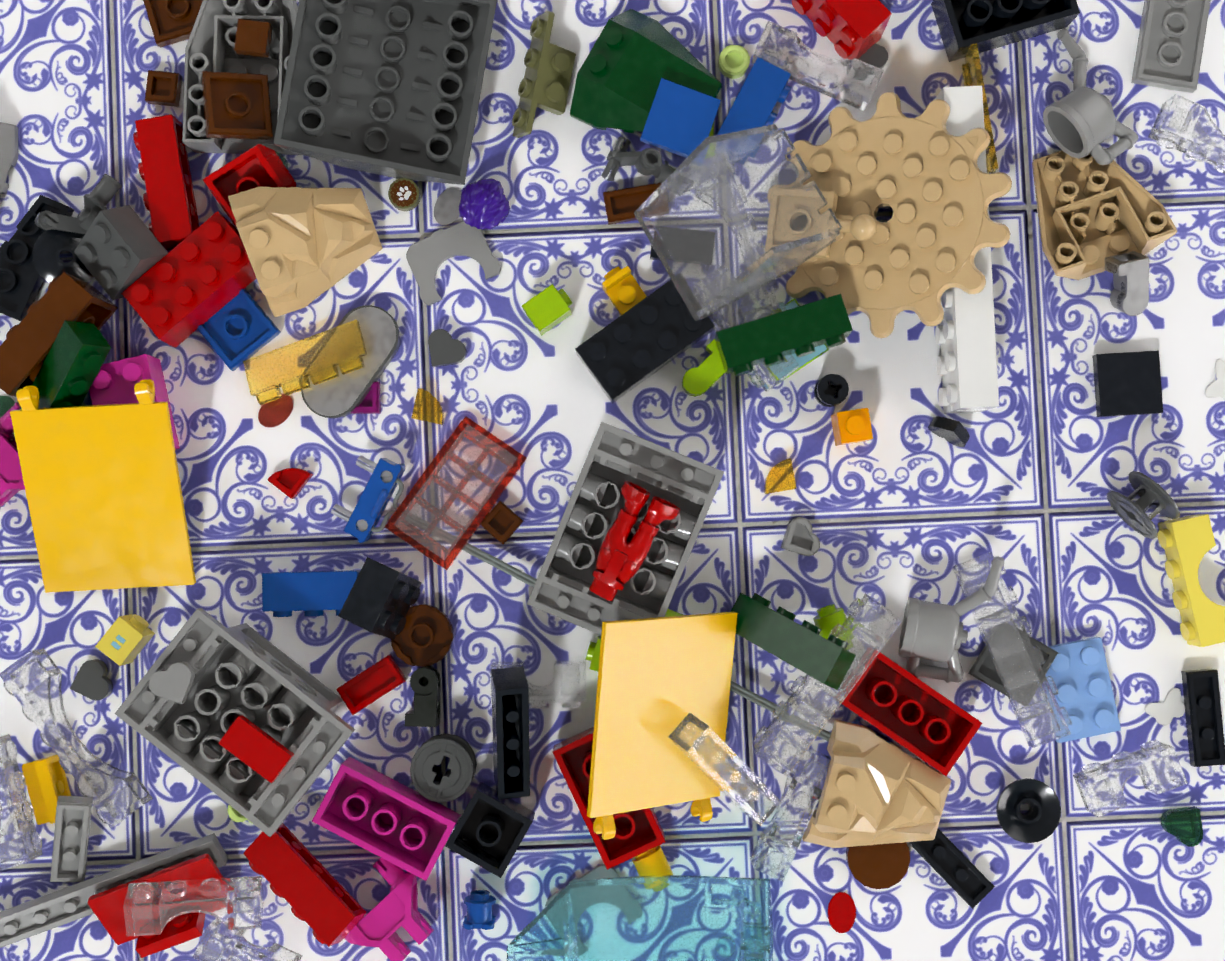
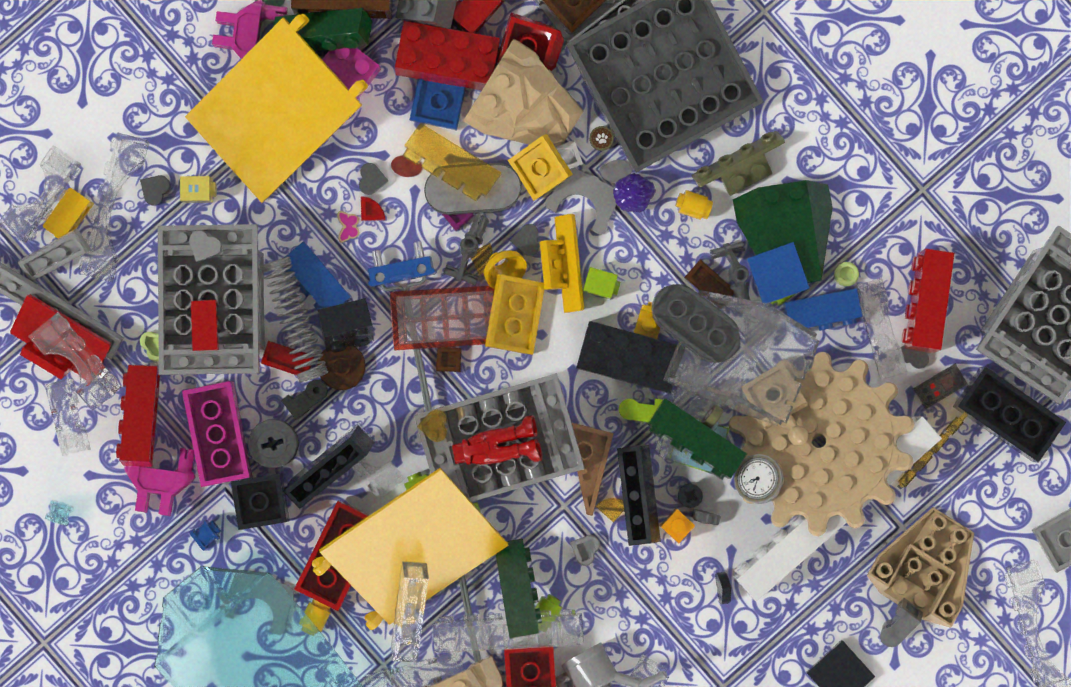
camera: 40 degrees right, 0 degrees up
light grey piece [1043,28,1138,166] -> none
none -> light grey piece [260,257,328,382]
none -> dark pink sticker [337,211,359,243]
none -> dark grey tile [359,163,389,195]
none -> clear yellow tile [417,409,448,442]
none -> dark grey pin [443,214,489,286]
none -> yellow piece [484,250,527,289]
none -> yellow plate [485,274,544,355]
none -> yellow plate [508,134,573,201]
none -> yellow bracket [540,214,584,313]
none -> white tile [556,140,583,169]
none -> medium nougat wing [572,423,614,516]
none -> black brick [617,445,661,546]
none -> dark grey tile [652,284,741,363]
none -> yellow brick [675,190,713,220]
none -> dark grey tile [691,508,721,525]
none -> olive tile [701,404,723,428]
none -> tile [734,454,784,504]
none -> clear smoke tile [913,363,968,409]

